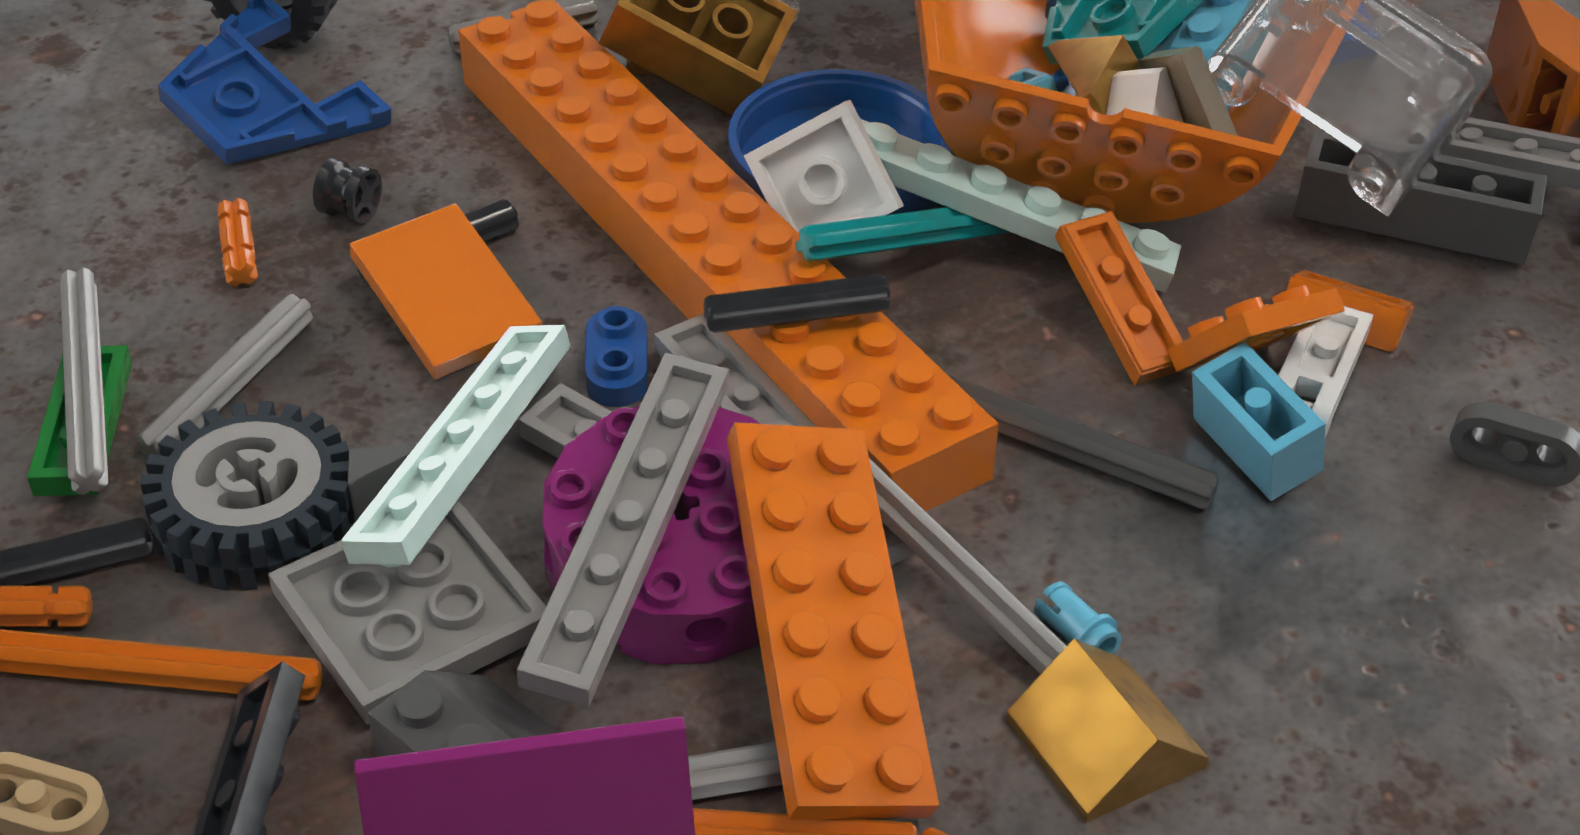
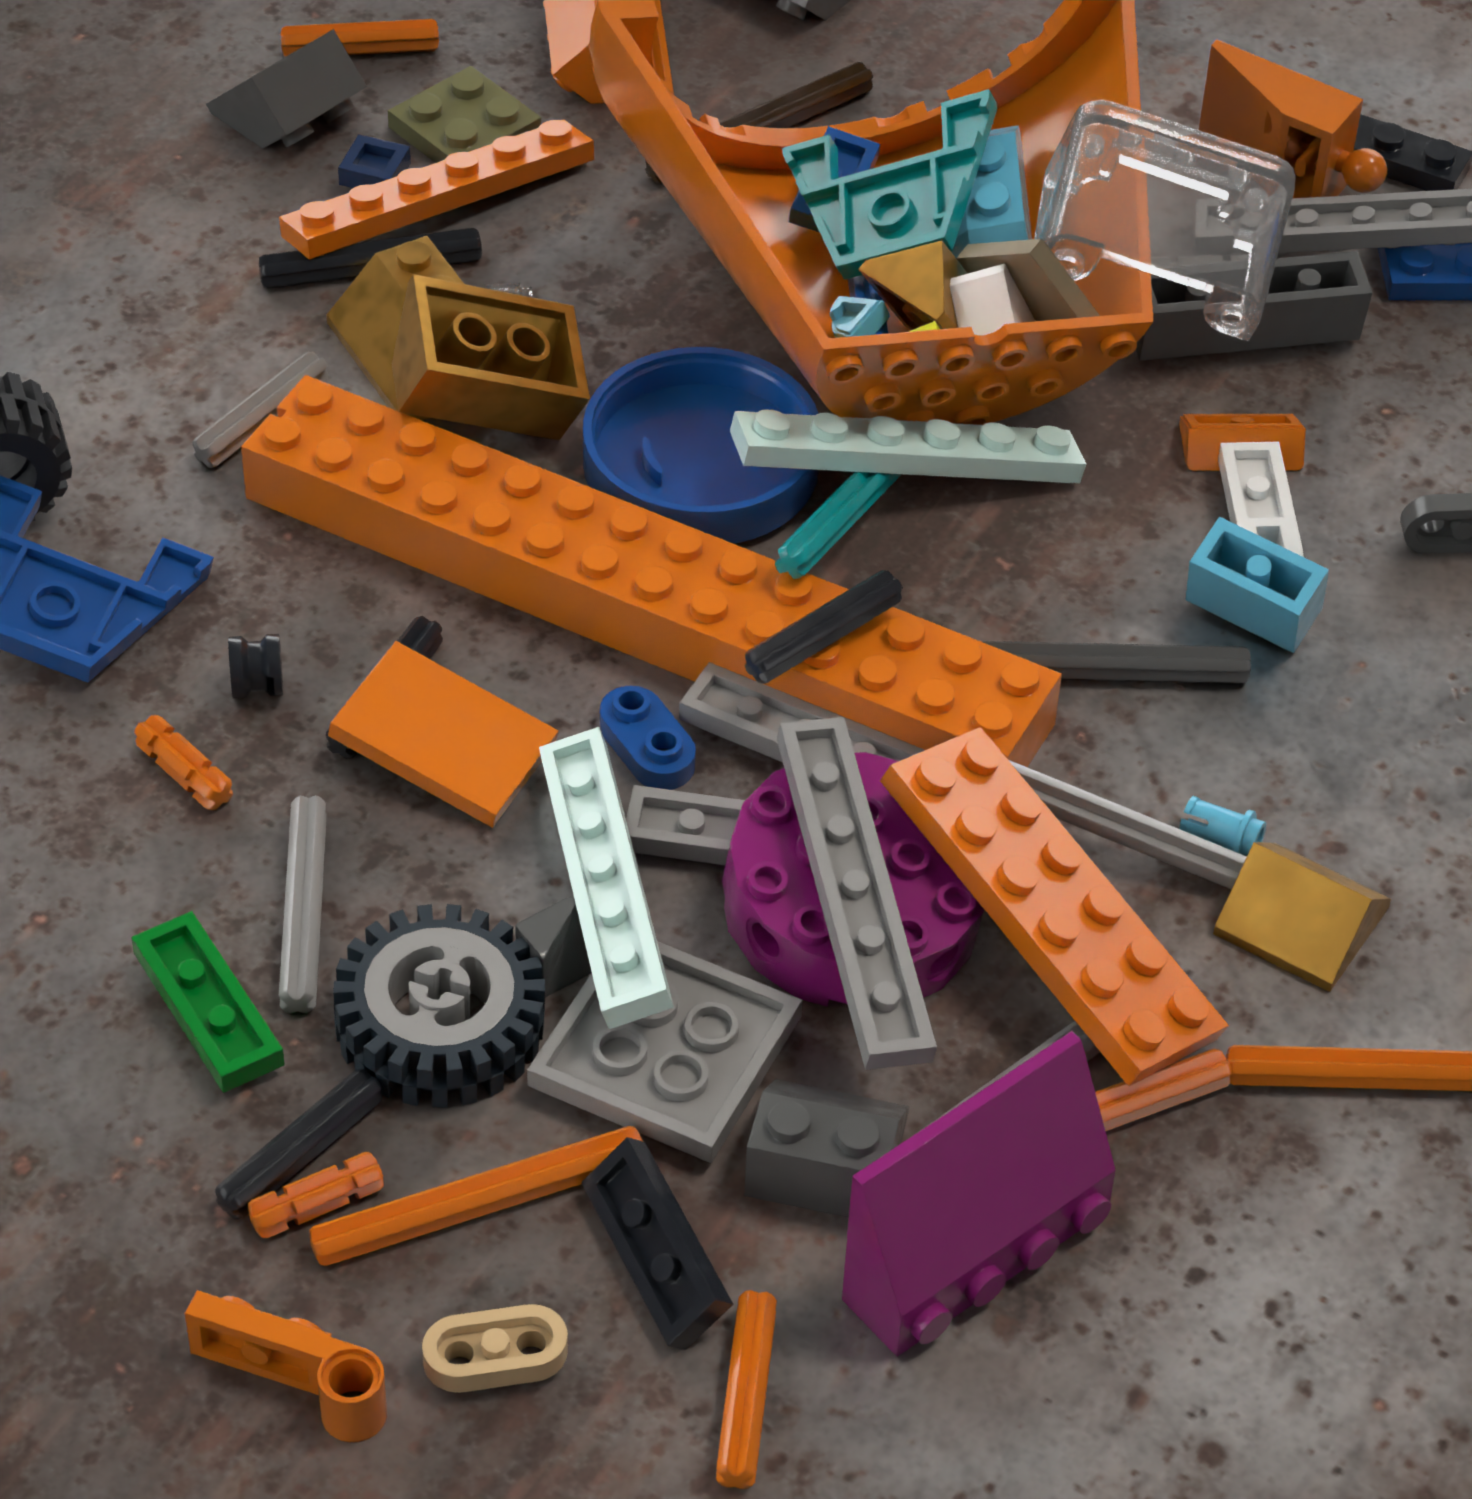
camera: 30 degrees left, 5 degrees up
light grey axle [60,267,108,495] -> none
white plate [744,100,904,233] -> none
orange tile [1055,211,1183,386] -> none
orange plate [1168,285,1345,372] -> none

